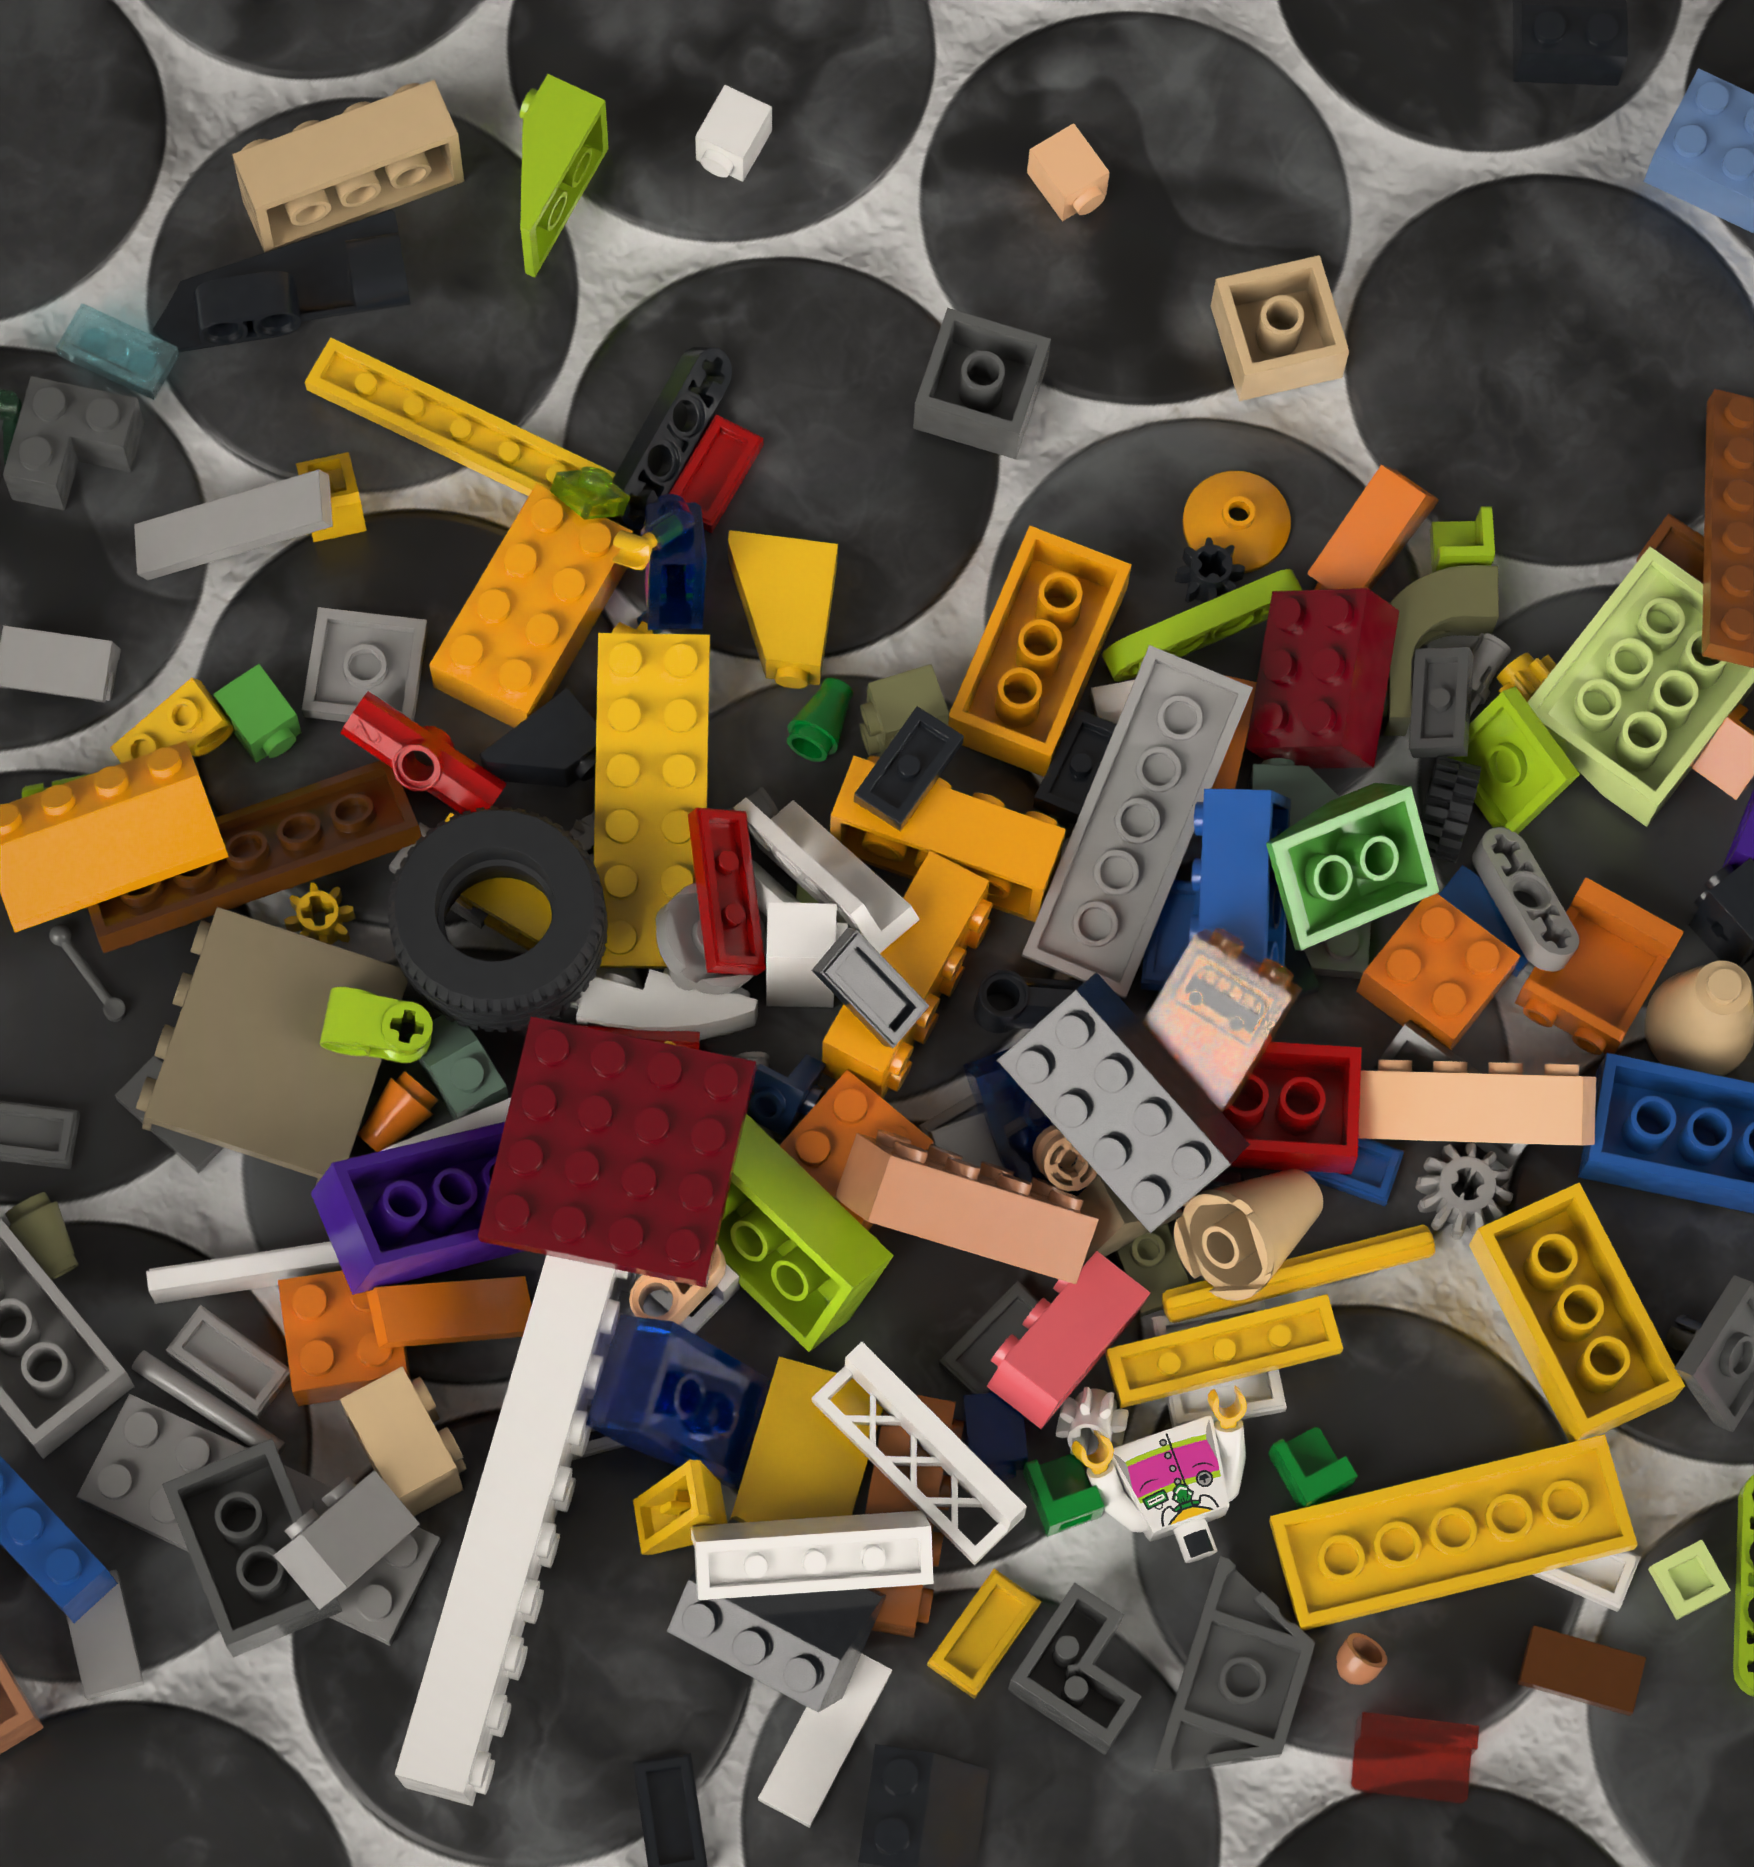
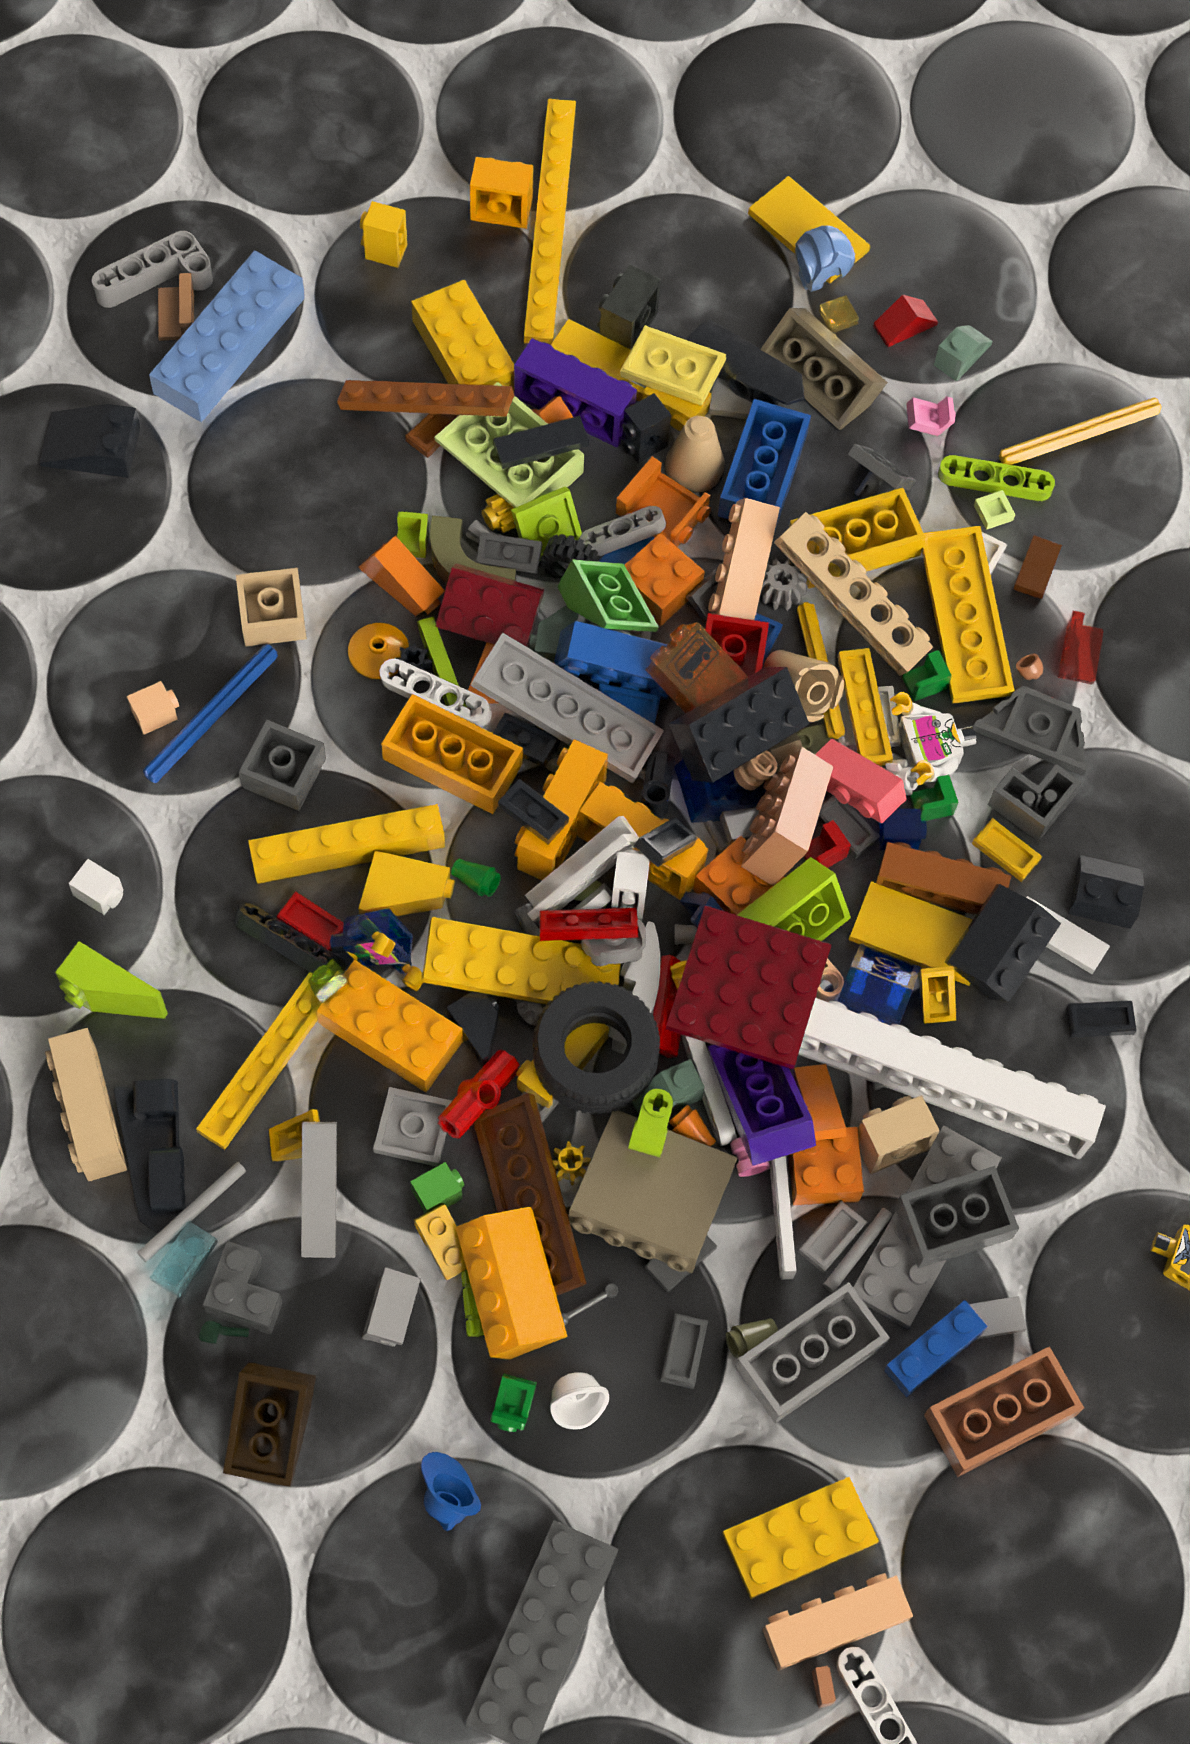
camera: 85 degrees left, 5 degrees down
light grey brick [274,1470,420,1610] -> none
white panel [691,1511,934,1600] -> none
white fence [811,1342,1027,1565] -> none
olive brick [859,664,949,757] -> none
none -> light grey bar [137,1162,246,1262]
none -> blue axle [143,644,278,783]
none -> yellow brick [248,804,445,884]
none -> white beam [379,659,491,727]
none -> black tile [493,416,589,469]
none -> tan brick [774,512,933,676]
none -> red panel [803,820,851,868]

